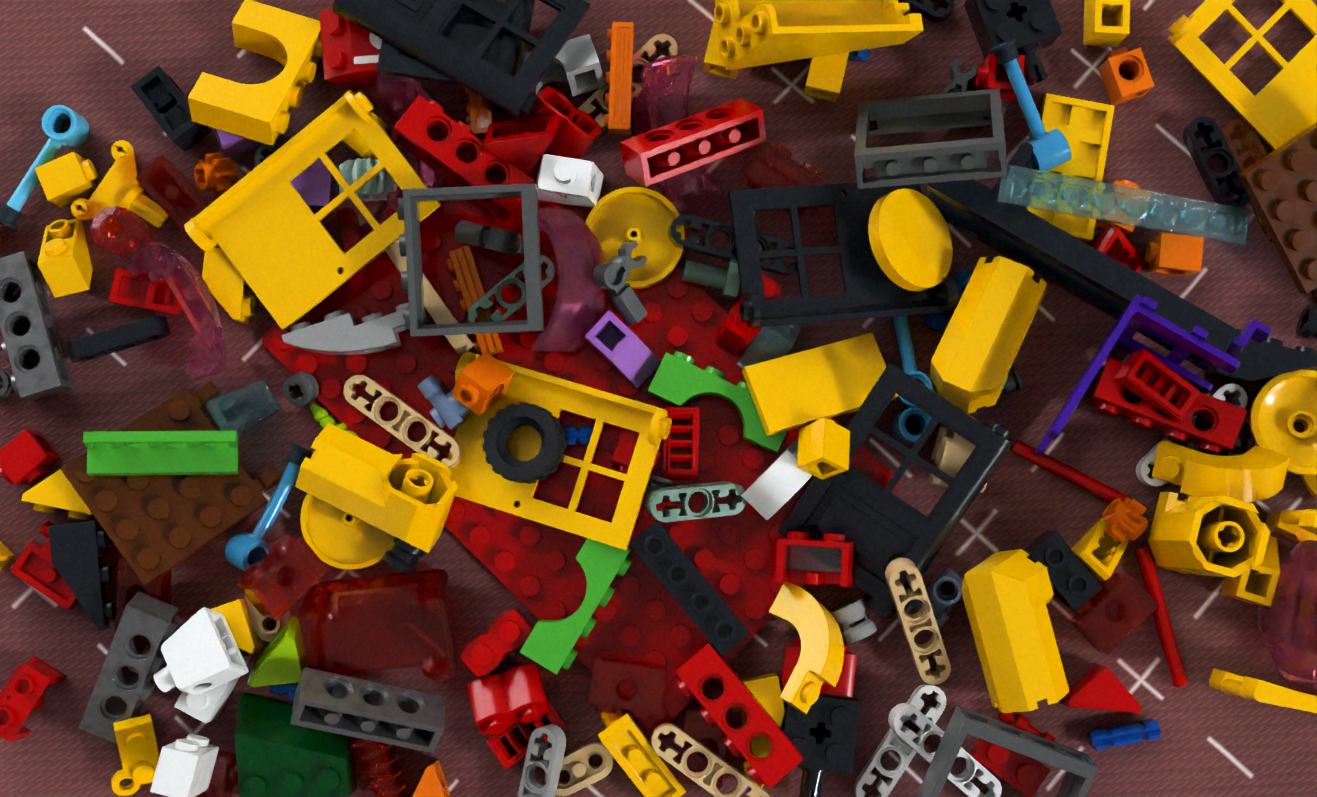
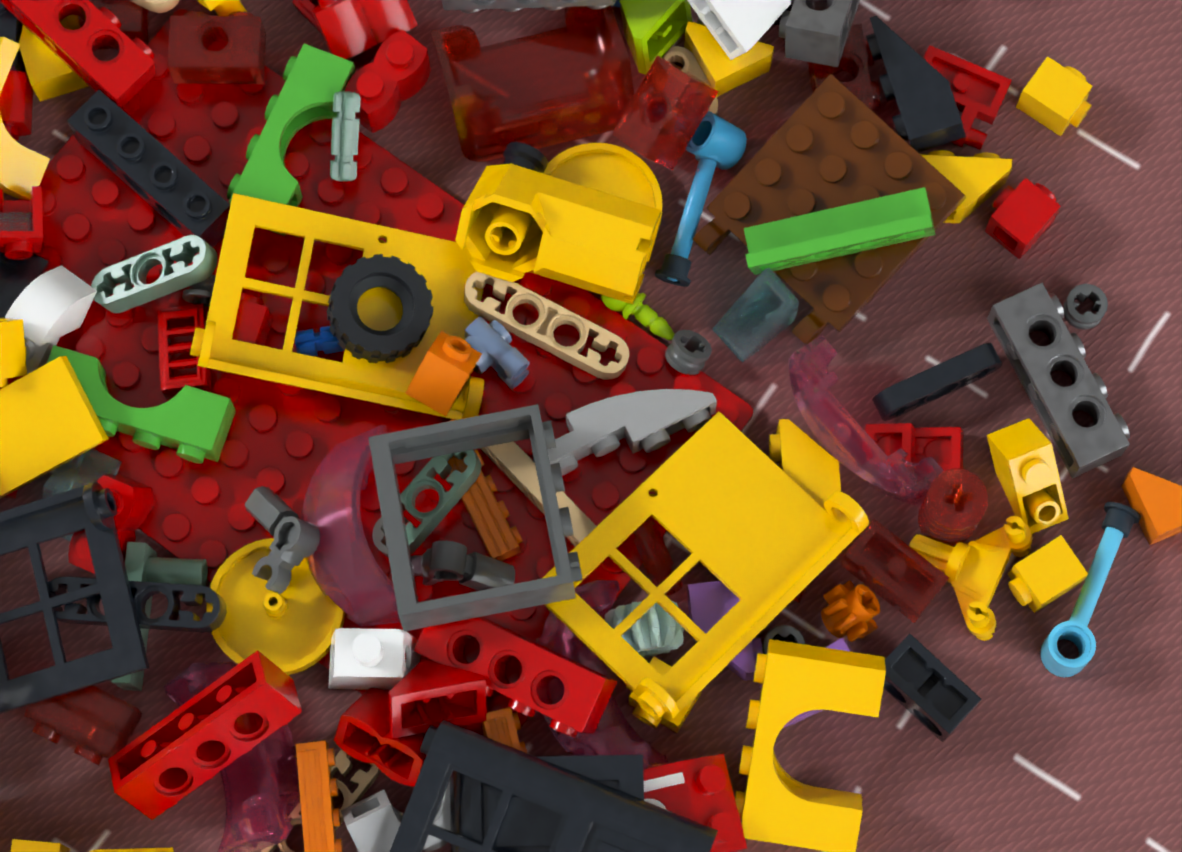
camera: 175 degrees right, 10 degrees down
medium lavender slope [585,310,661,389] -> none
none -> sand green axle [330,91,361,182]

